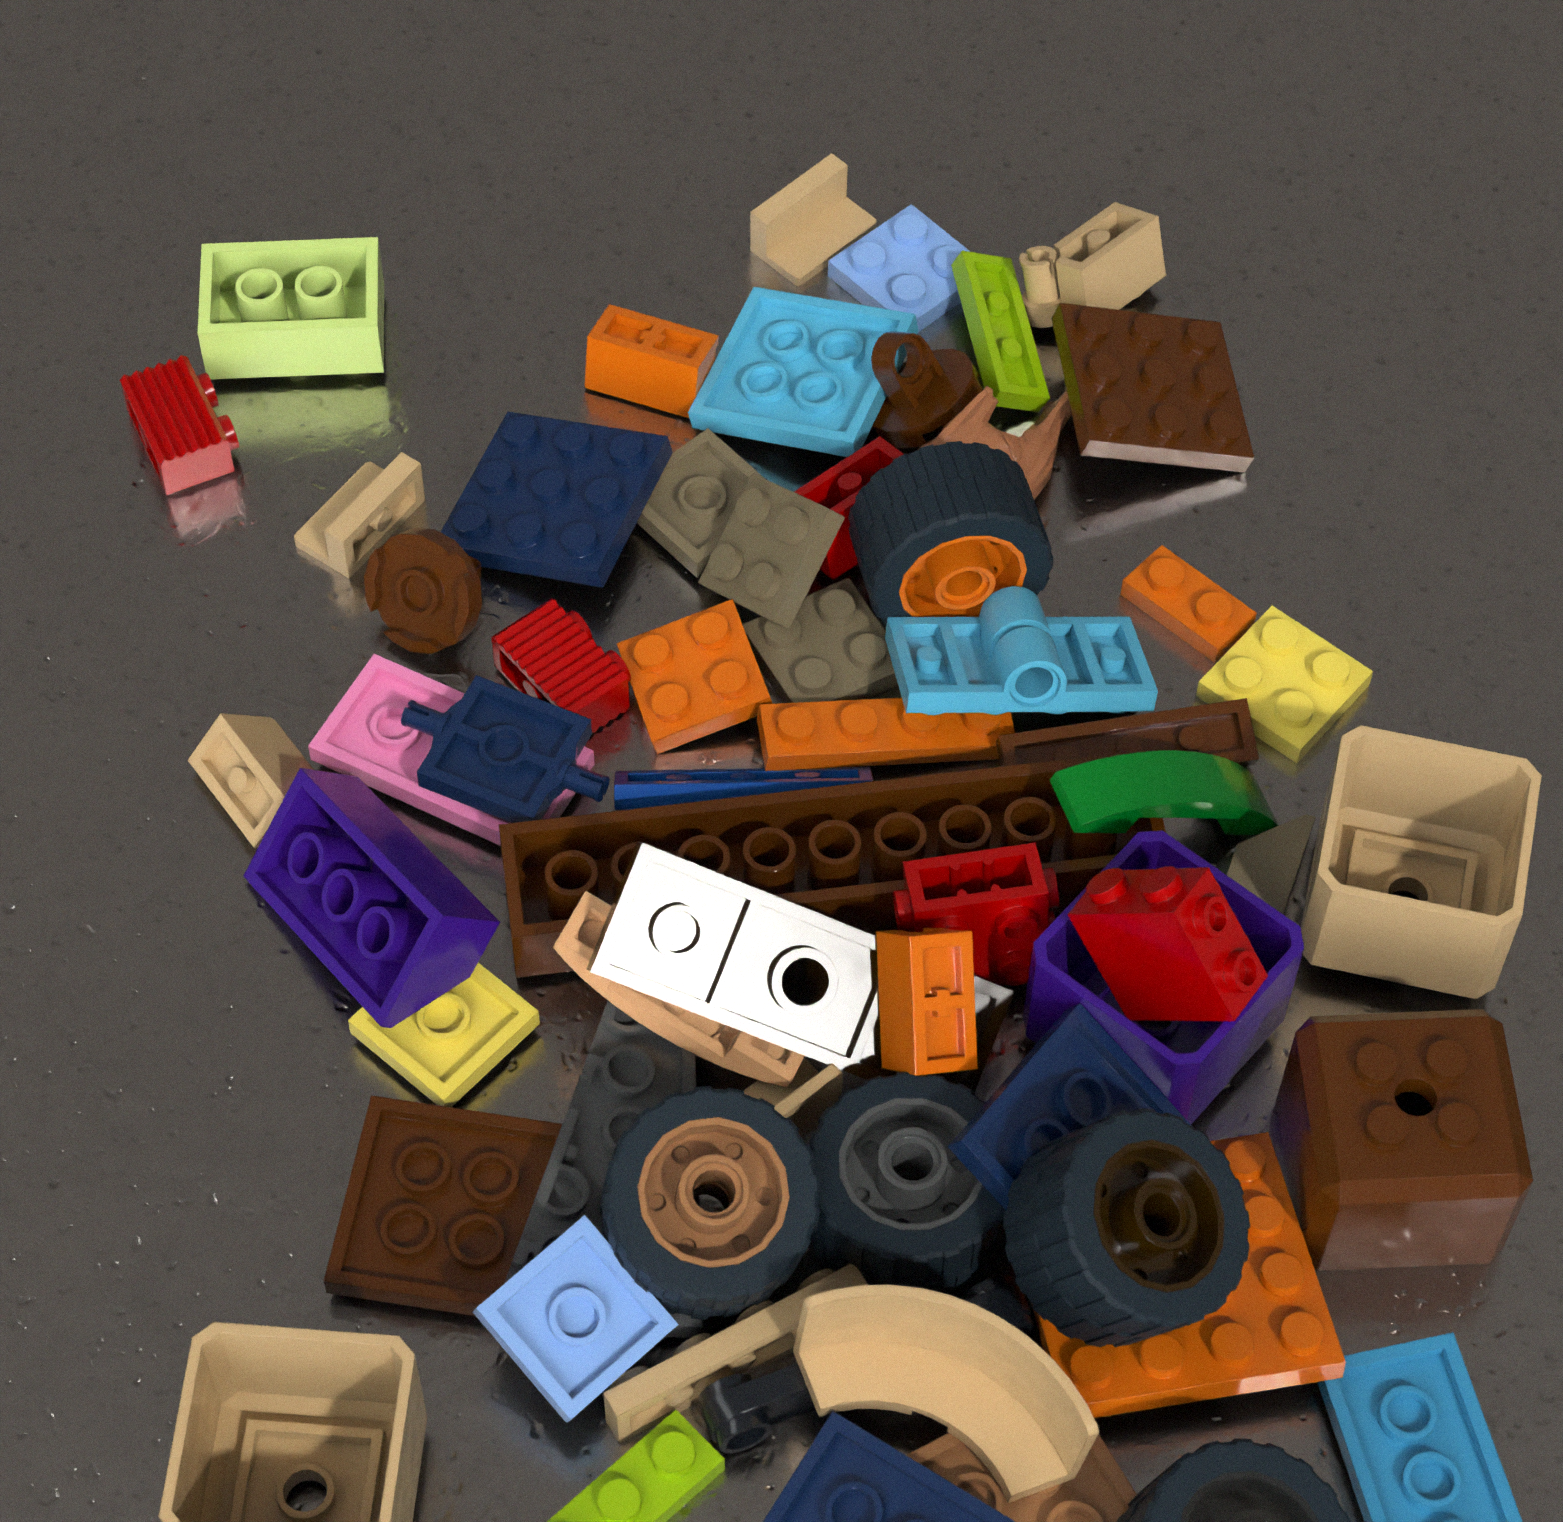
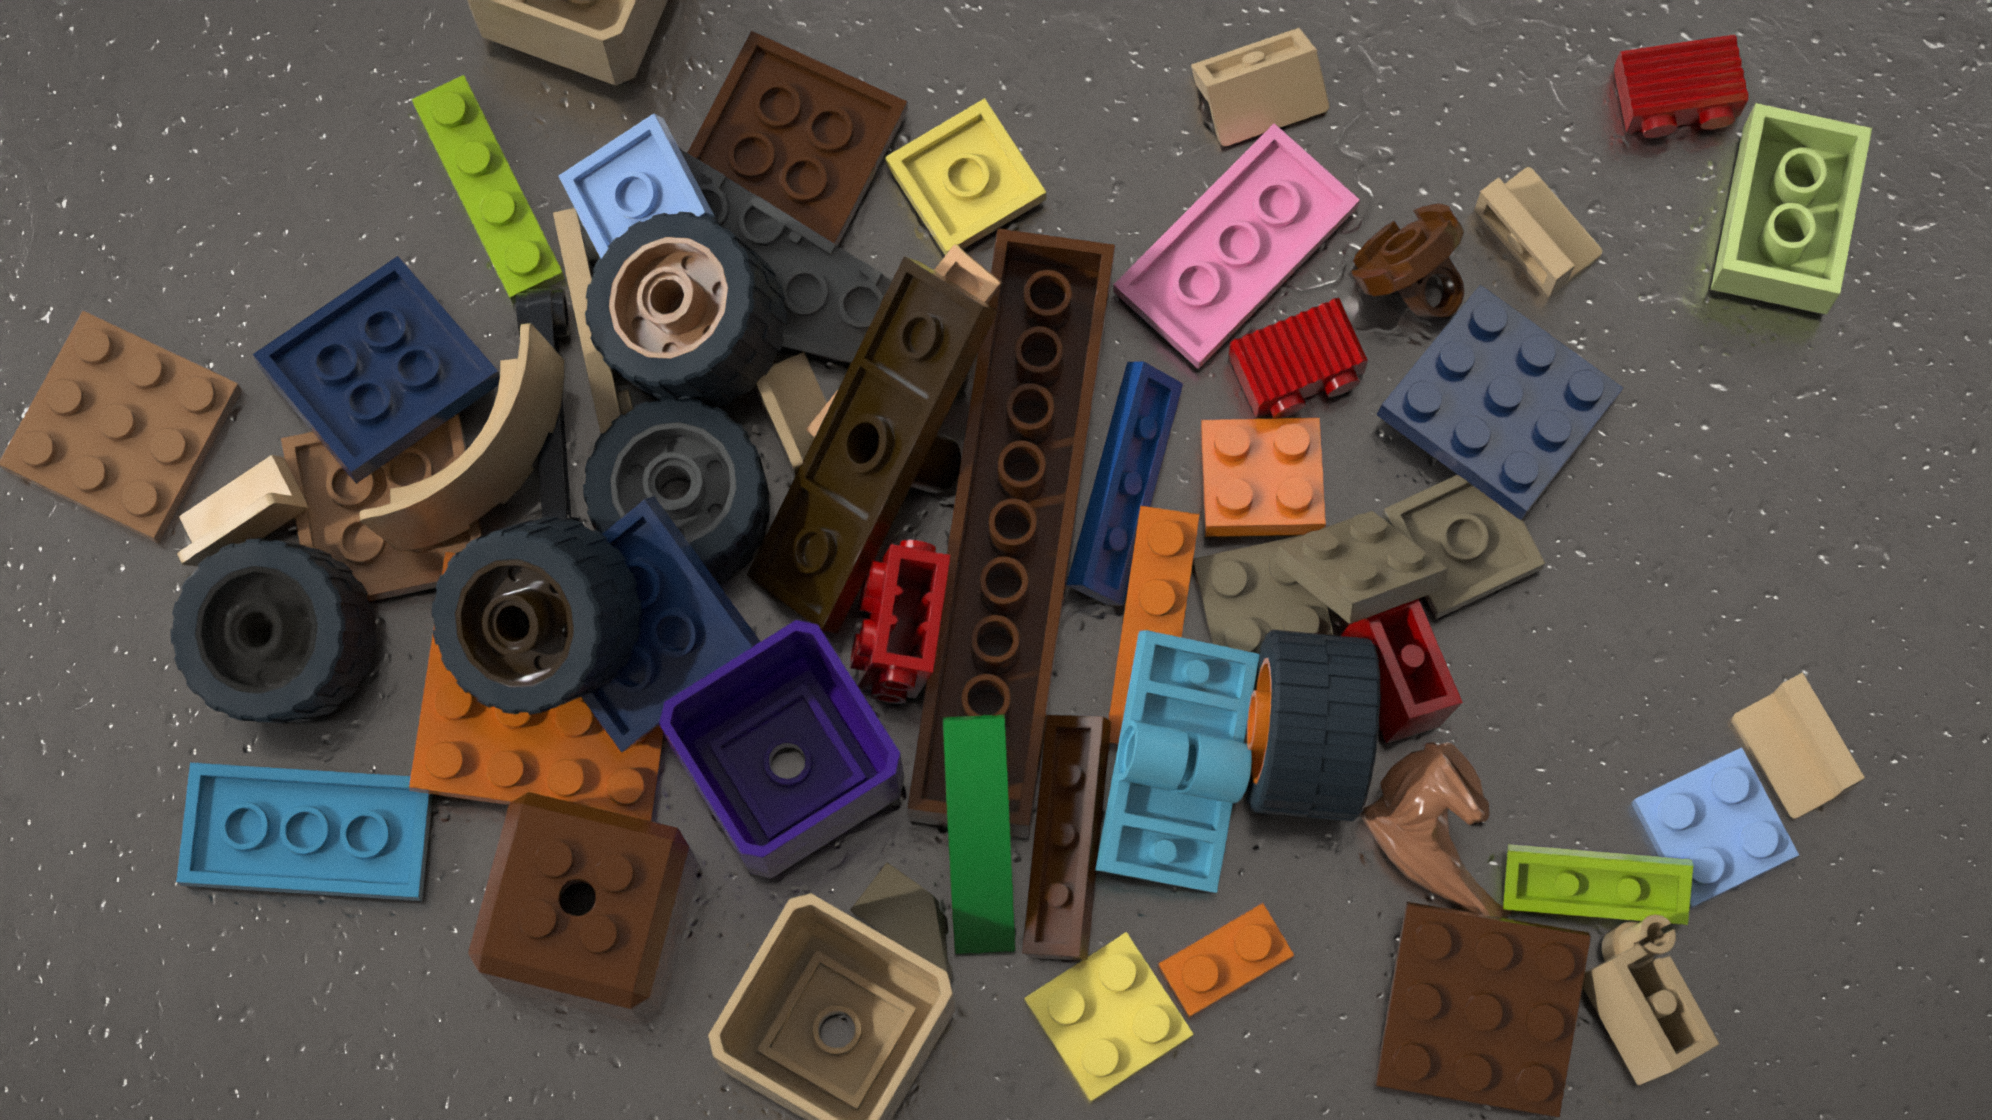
camera: 110 degrees right, 20 degrees up
dark purple slope [243,768,500,1028] -> none
dark blue plate [401,675,610,823] -> none
orange hinge [584,304,719,419] -> none
medium azure plate [688,287,918,457] -> none
reddish brown tile [871,331,982,448] -> none
orange hinge [876,928,978,1076] -> none
red brick [1067,866,1268,1021] -> none

